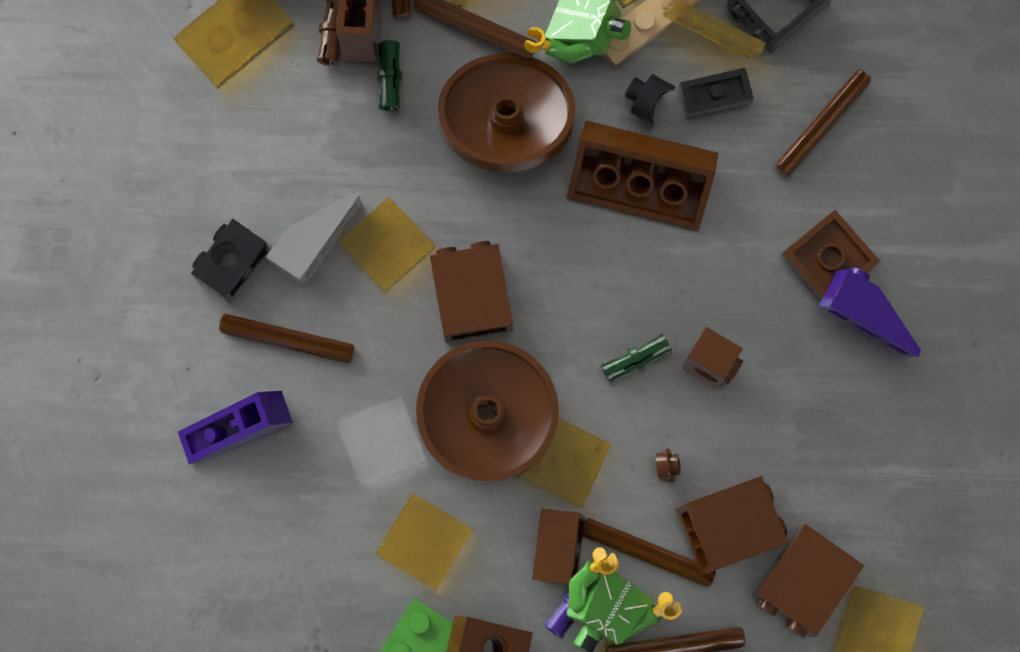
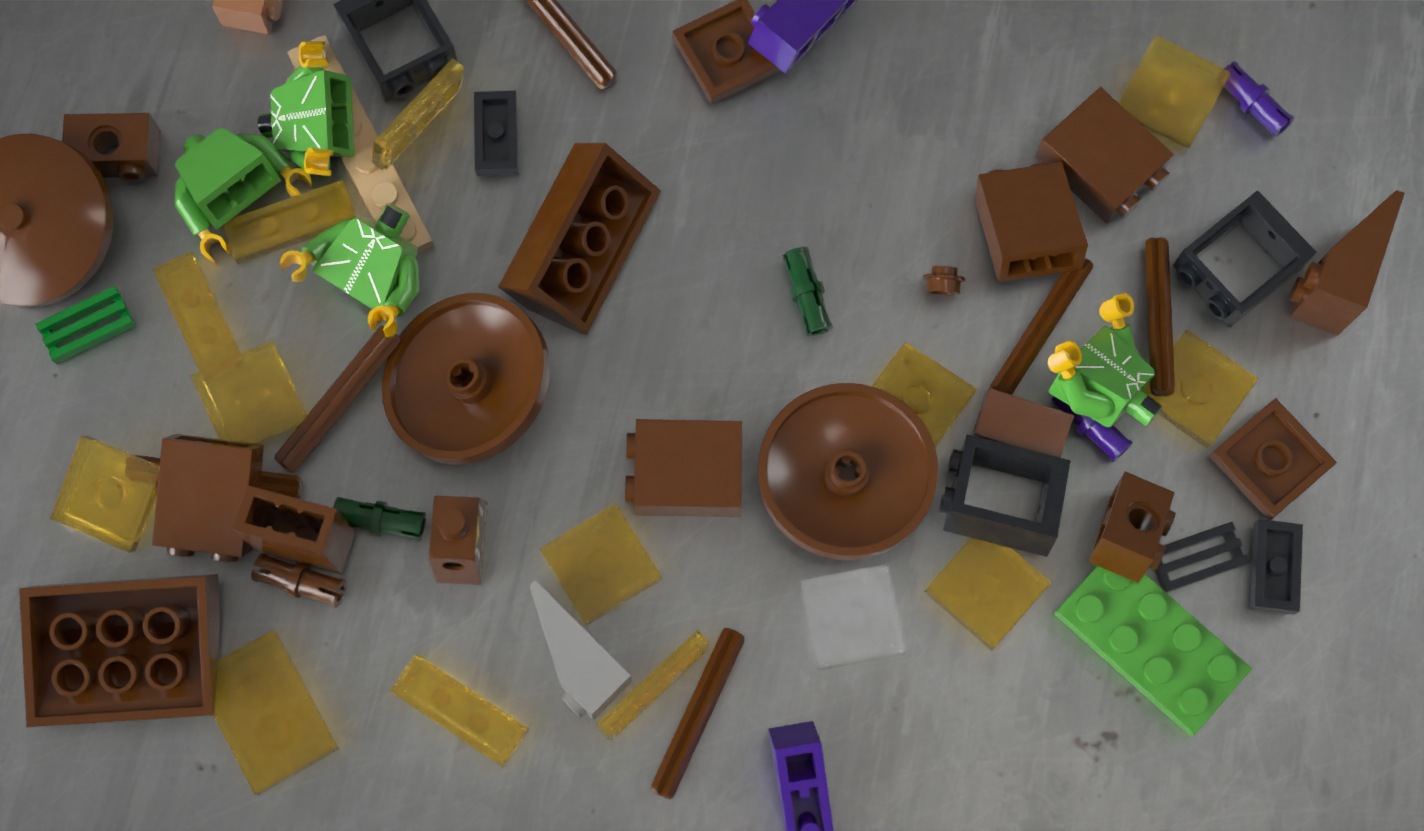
camera: 80 degrees left, 5 degrees down
black brick [191,218,268,304] -> none
black piece [624,73,676,126] -> none
reddish brown brick [681,327,743,389] -> none
none -> clear yellow tile [390,653,529,768]
none -> reddish brown torso [429,495,488,585]
none -> clear yellow tile [597,630,709,740]
none -> black window [939,435,1071,557]

